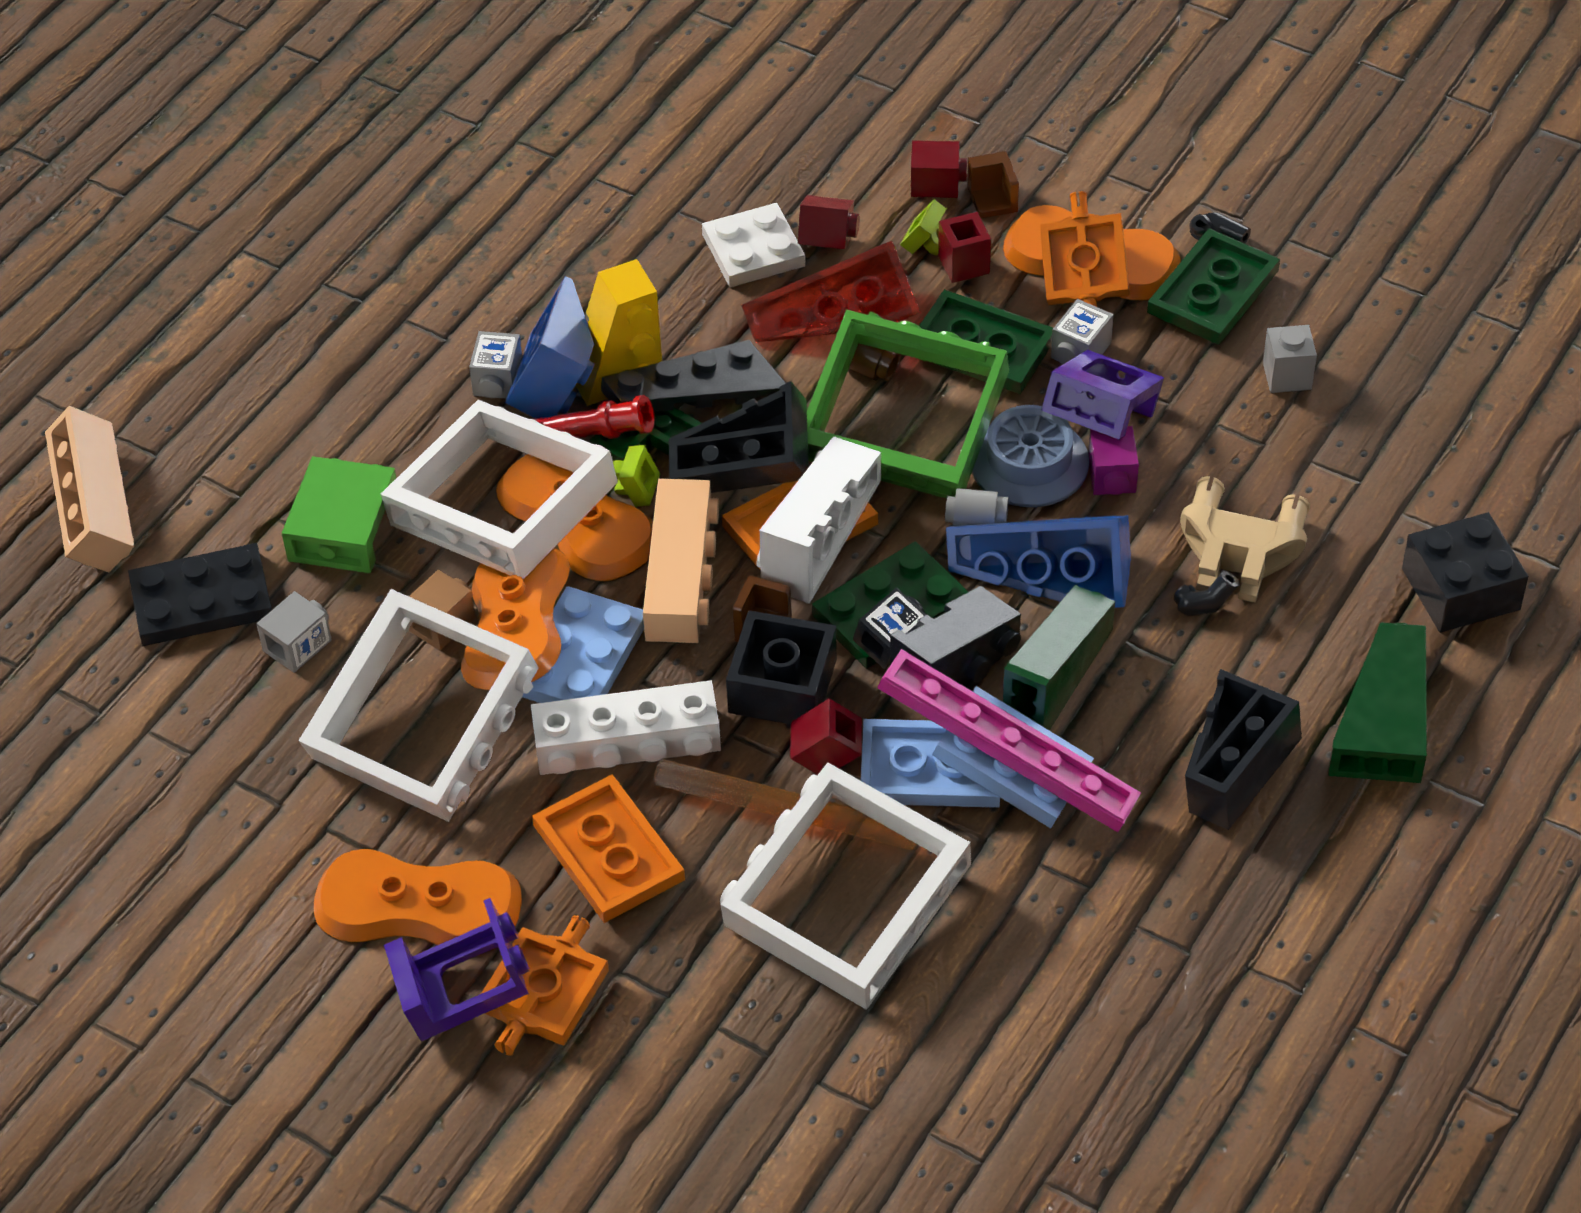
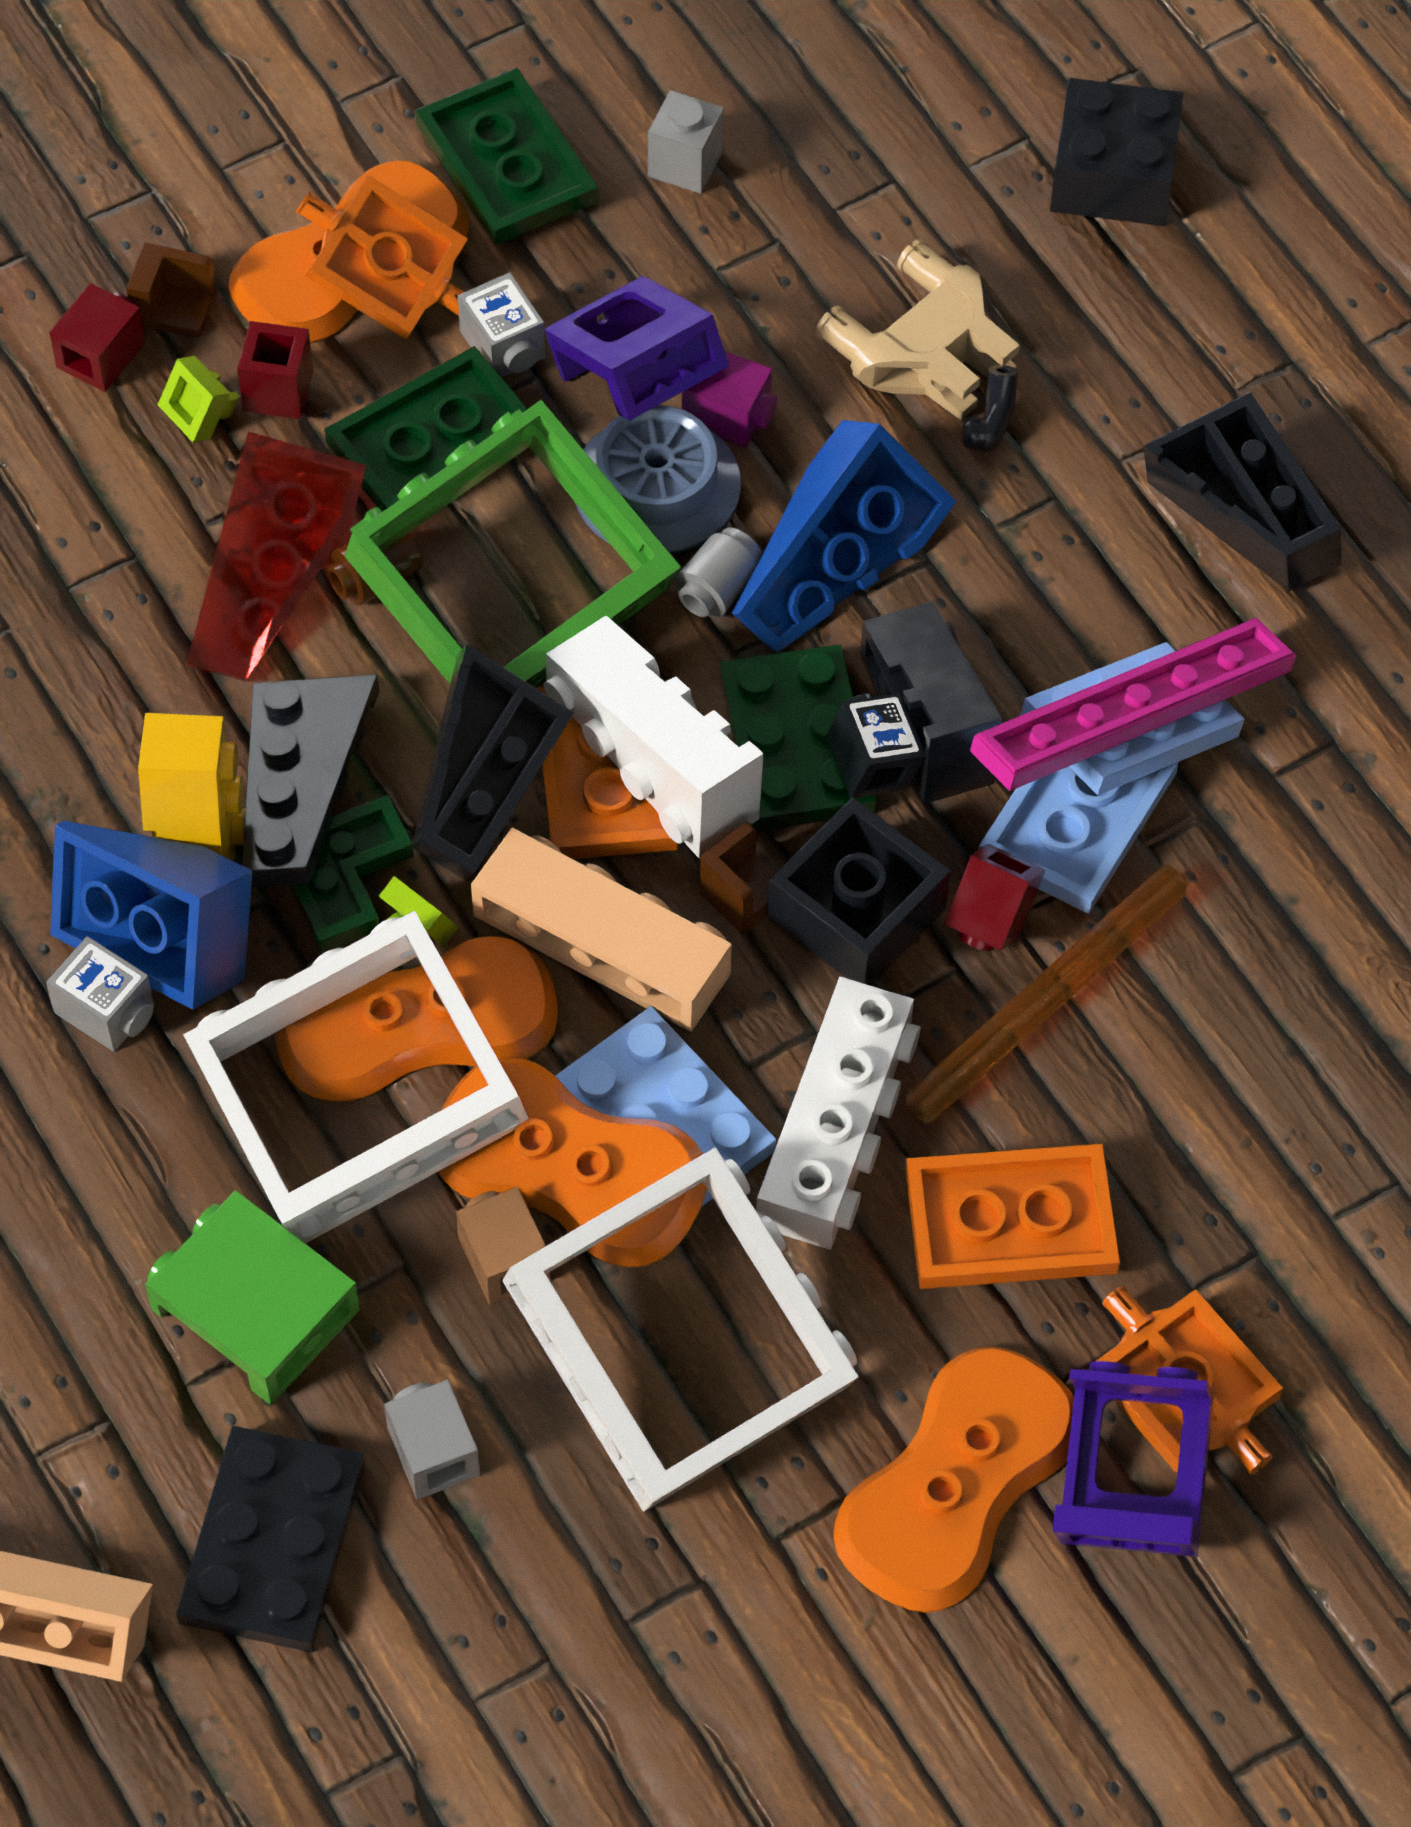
camera: 65 degrees left, 10 degrees up
red pin [534,395,654,439] -> none
white plate [702,203,805,288] -> none
white window [720,762,971,1010] -> none
dark red brick [797,195,860,249] -> none
dark green slope [1003,585,1115,731] -> none
black arm [1189,212,1251,244] -> none
dark green slope [1328,622,1427,783] -> none

